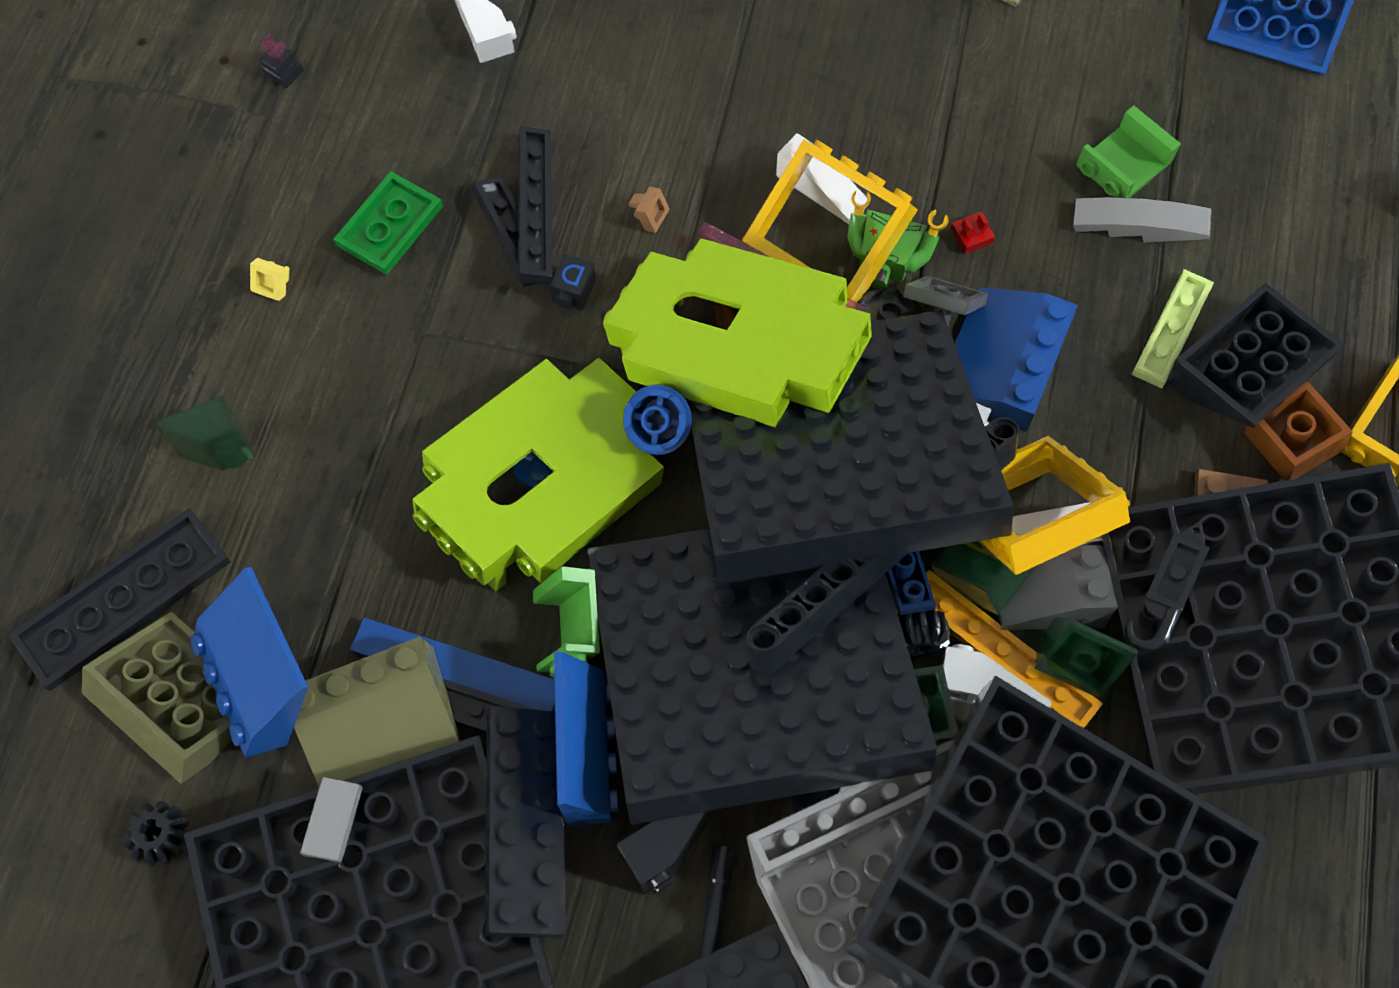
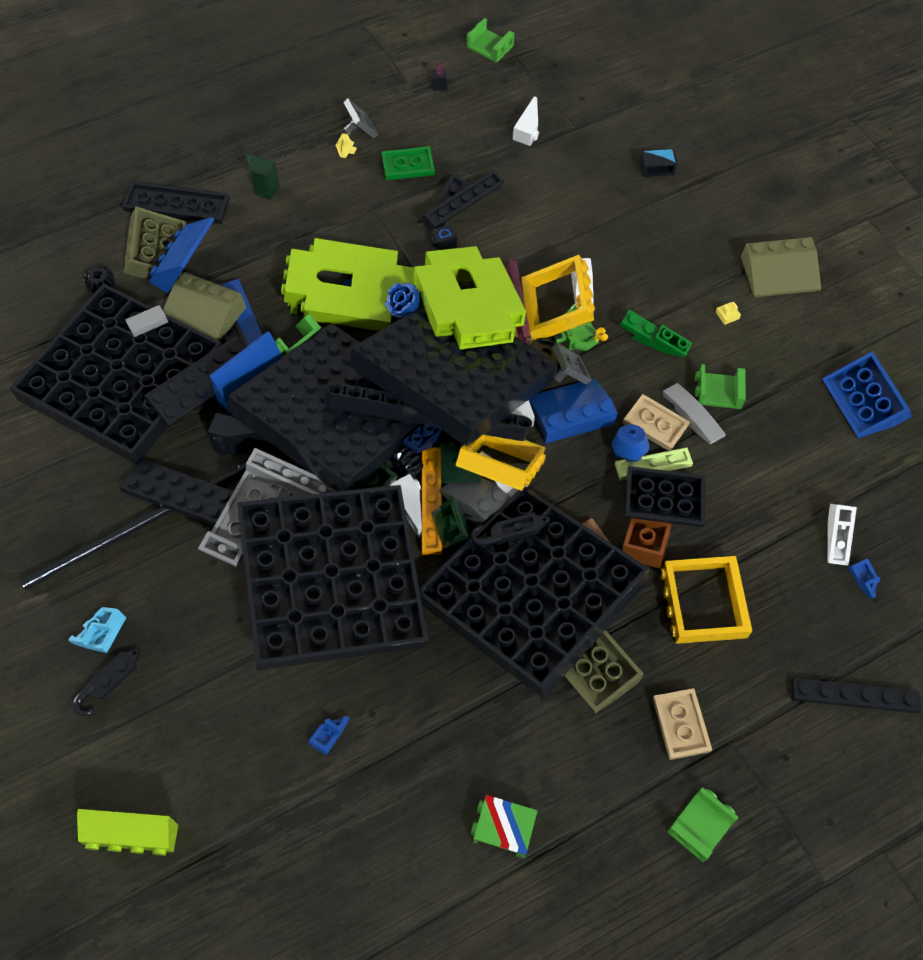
camera: 45 degrees right, 5 degrees down
medium nougat tile [628,187,670,233] -> none
red tile [950,212,995,254] -> none
none -> dark grey tile [343,98,379,139]
none -> blue cone [612,424,650,462]
none -> green slope [619,310,692,357]
none -> tan plate [623,394,690,451]
none -> light yellow tile [715,302,741,325]

